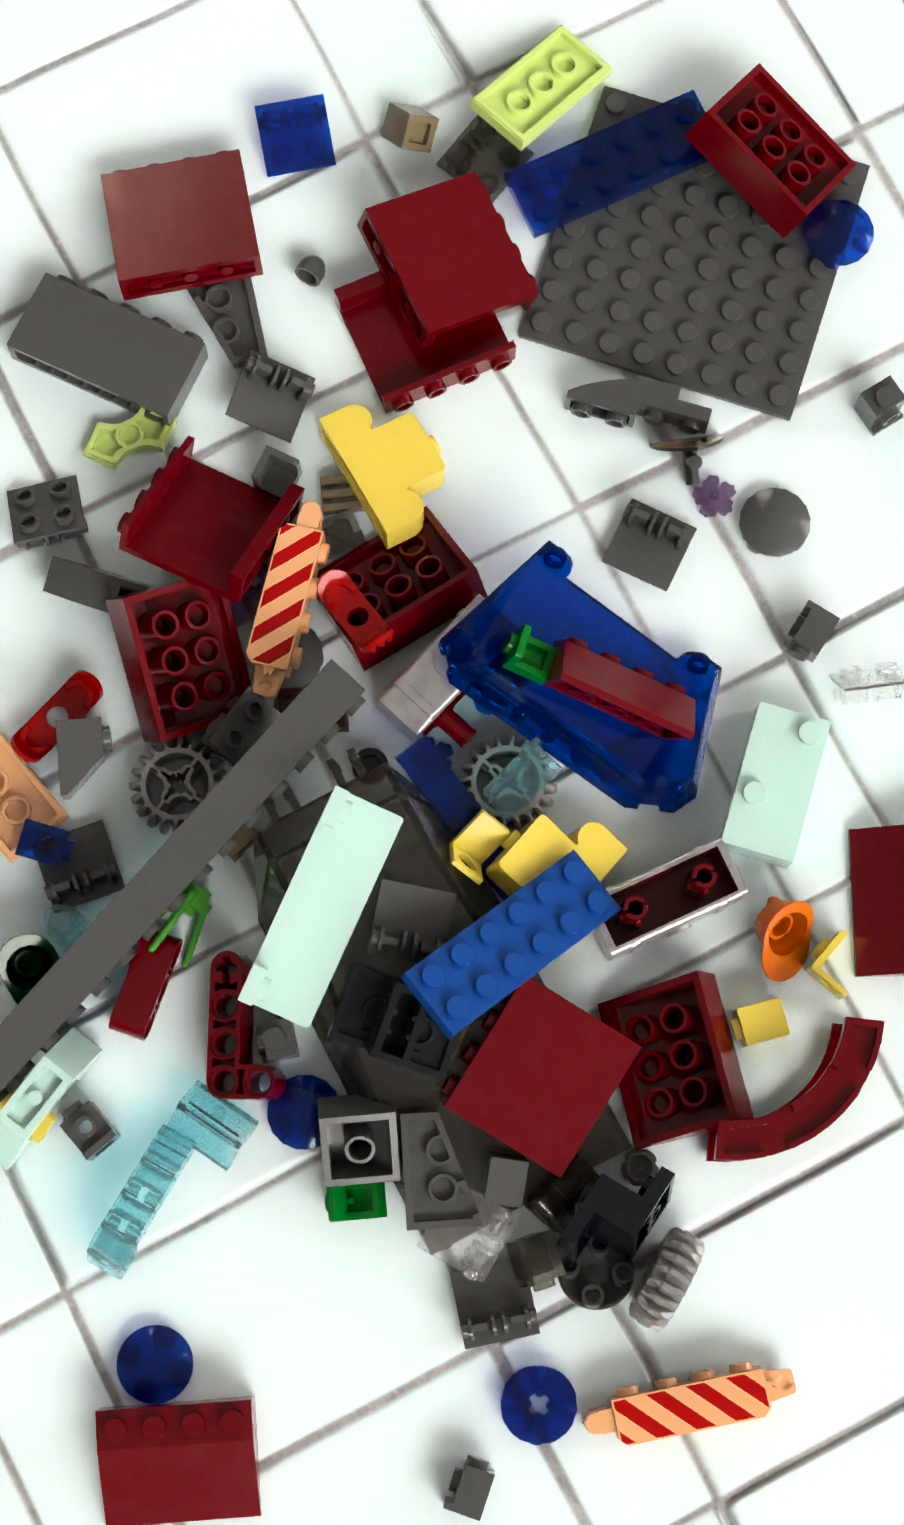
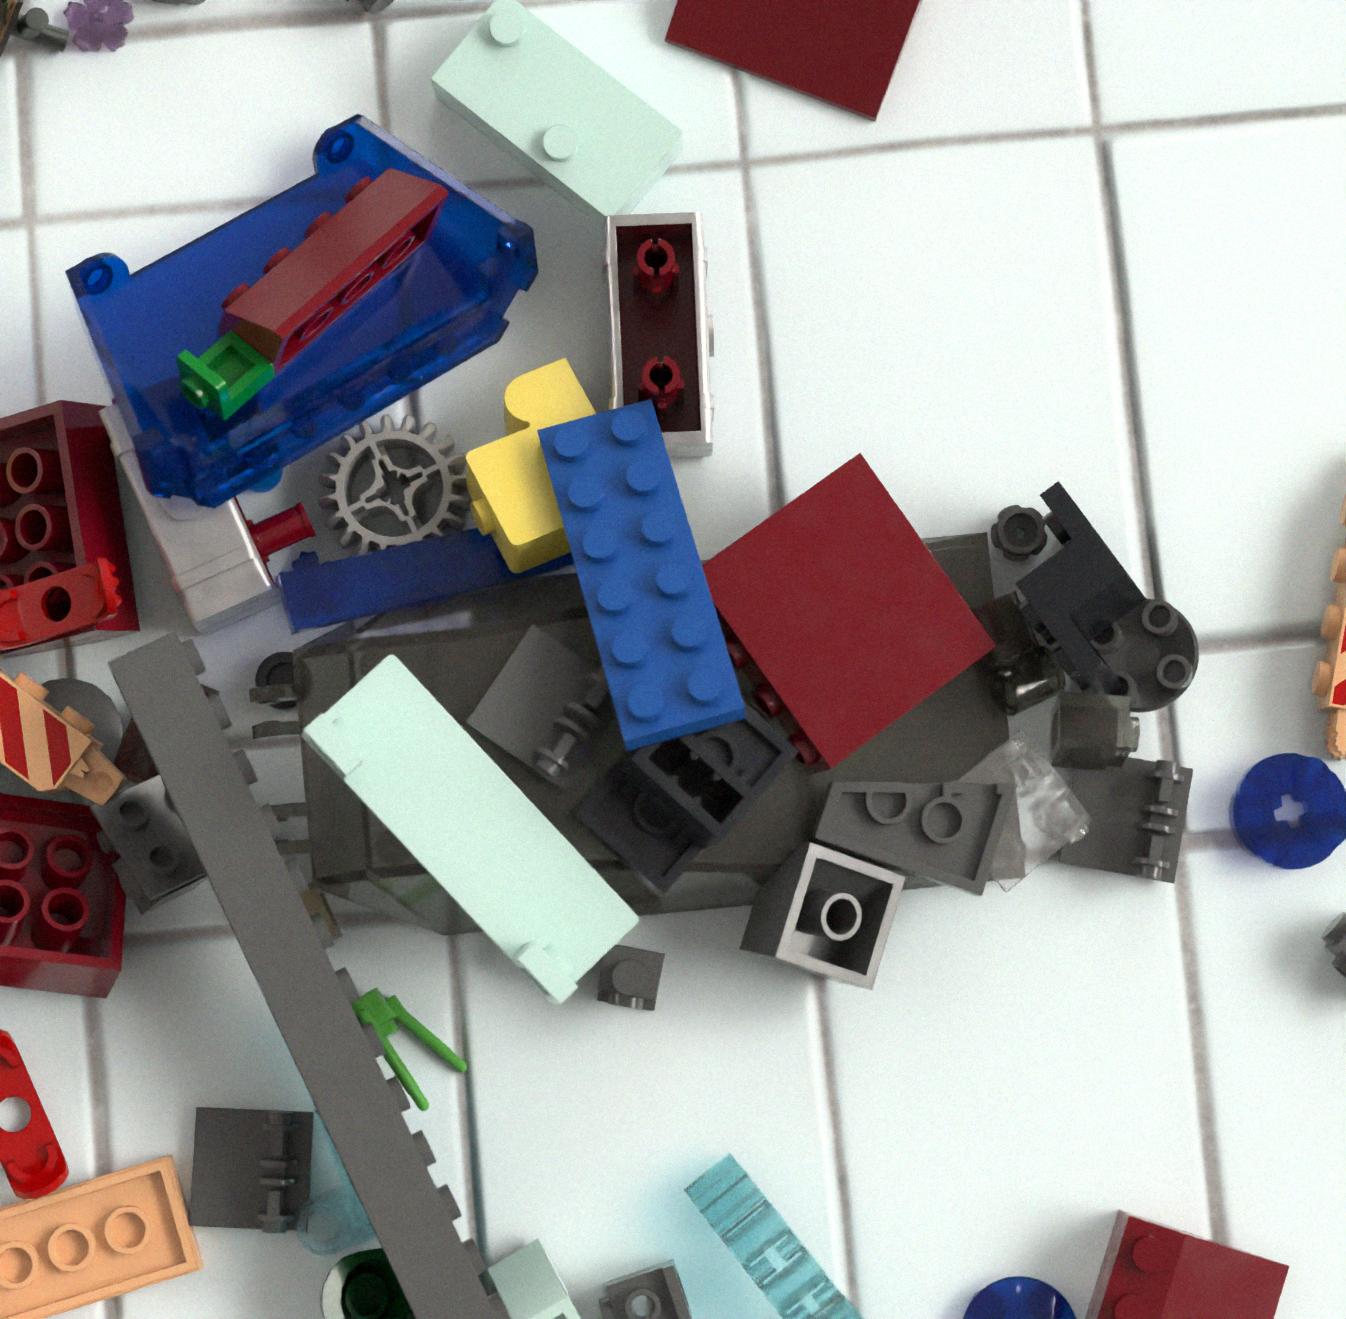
camera: 65 degrees left, 5 degrees up
clear blue brick [15,818,75,867] -> none
dark grey slope [55,717,112,800] -> none
dark red beam [108,930,183,1041] -> none
light grey gear [129,737,227,835] -> none
clear light blue panel [165,1080,259,1171] -> none
dark red beam [206,951,287,1101] -> none
clear blue dish [267,1075,338,1150] -> none
green bracket [325,1182,387,1222] -> none
light yellow bracket [449,809,510,885] -> none
clear light blue panel [483,736,562,822] -> none
dark grey panel [484,1150,529,1208] -> none
dark red slope [598,971,754,1150] -> none
dark grey hinge [601,498,697,592] -> none
light grey gear [629,1227,705,1331] -> none
dark red fence [706,1017,885,1162] -> none
light yellow brick [729,997,791,1048] -> none
orange piece [754,896,814,982] -> none
light yellow bracket [805,929,849,1000] -> none

